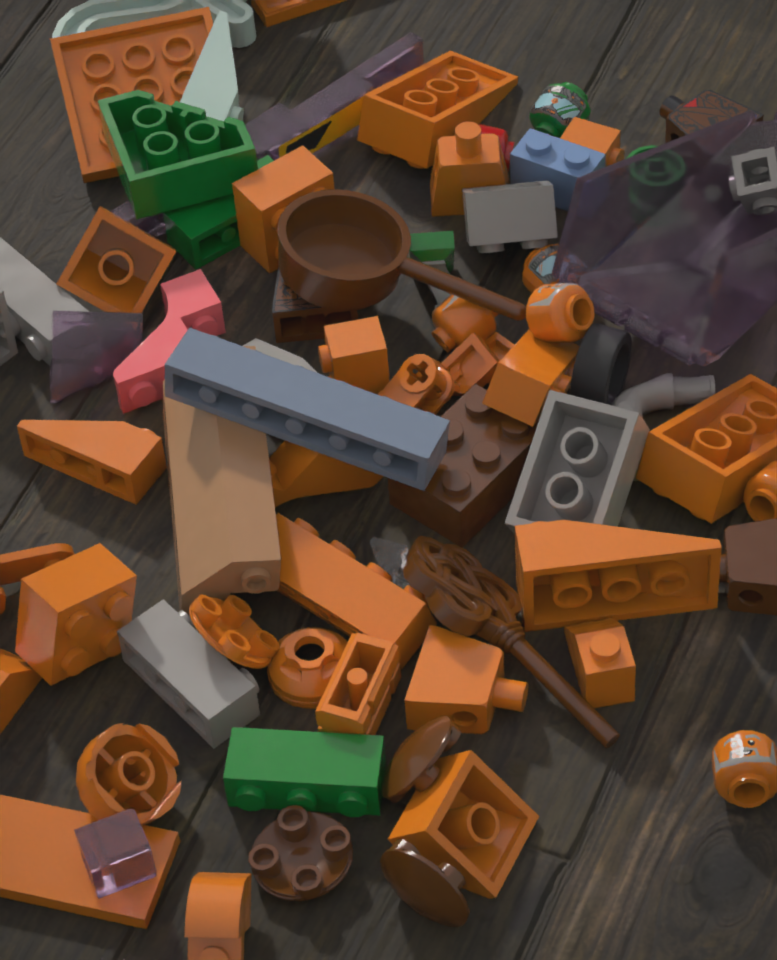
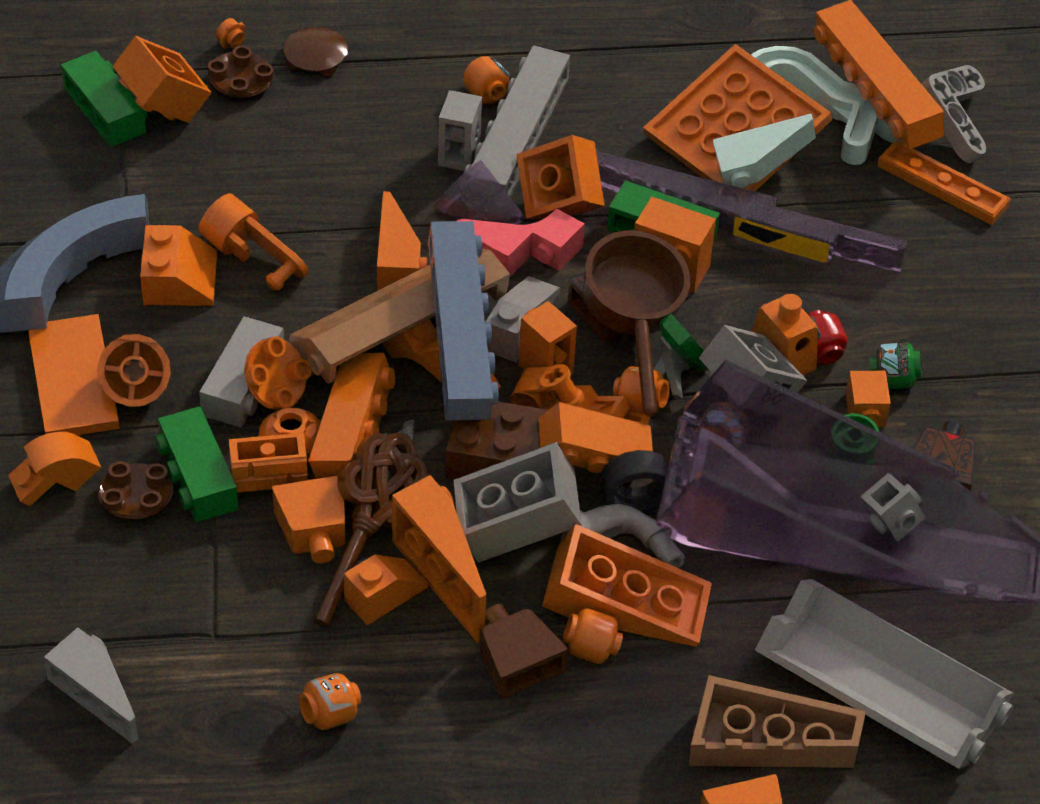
camera: 55 degrees right, 0 degrees up
orange brick [15,543,137,686] -> none
panel [74,809,157,899] -> none
green brick [97,90,258,220] -> none
orange slope [357,51,519,169] -> none
reddish brown dish [380,839,470,927] -> none
reddish brown dish [381,715,461,803] -> none
orange slope [387,750,539,899] -> none
medium blue brick [510,128,606,218] -> none
orange head [526,283,594,343] -> none

